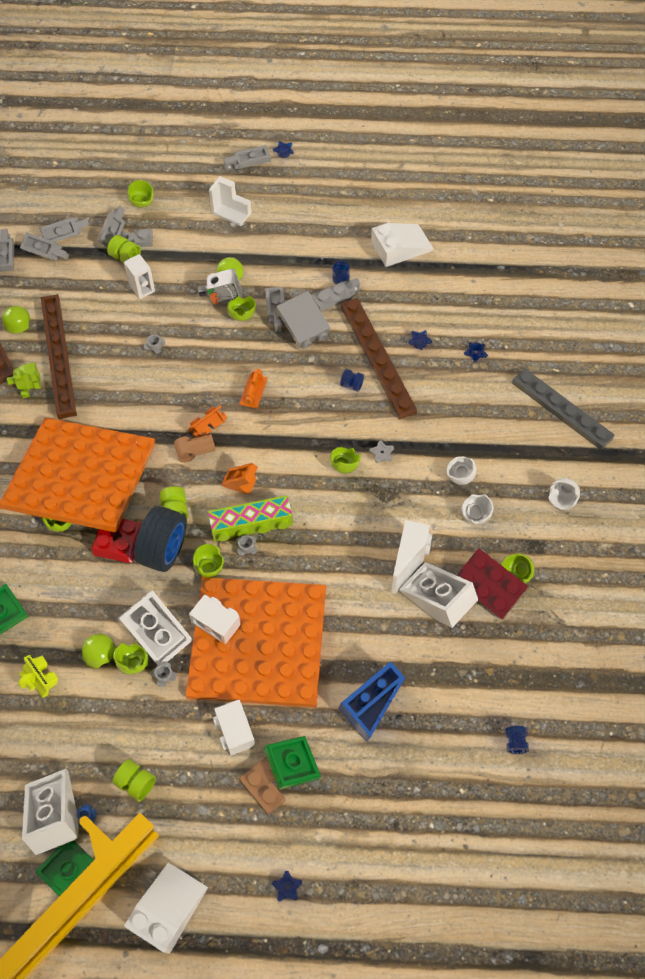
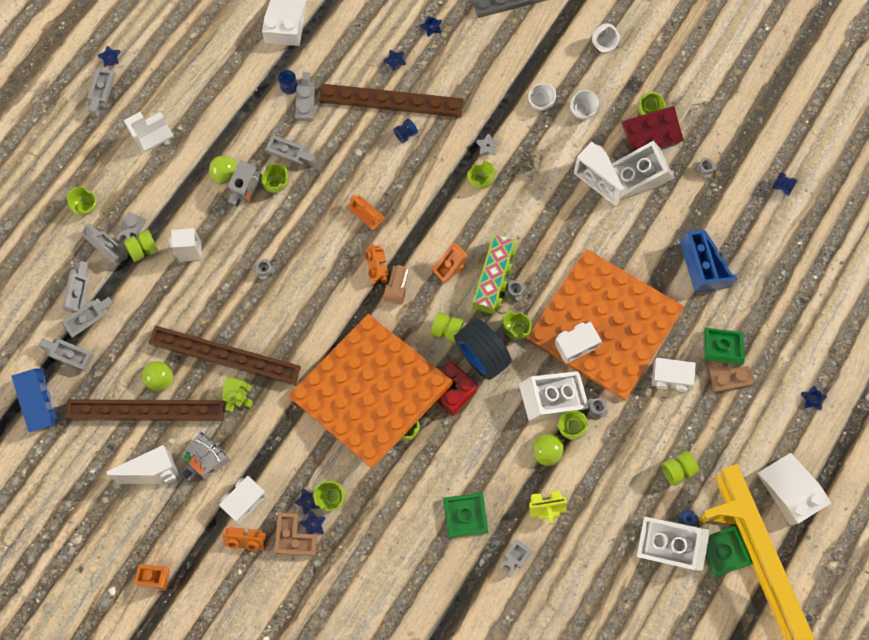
camera: 60 degrees left, 10 degrees up
light grey panel [274,291,331,350] -> none
none -> light grey plate [695,158,717,178]

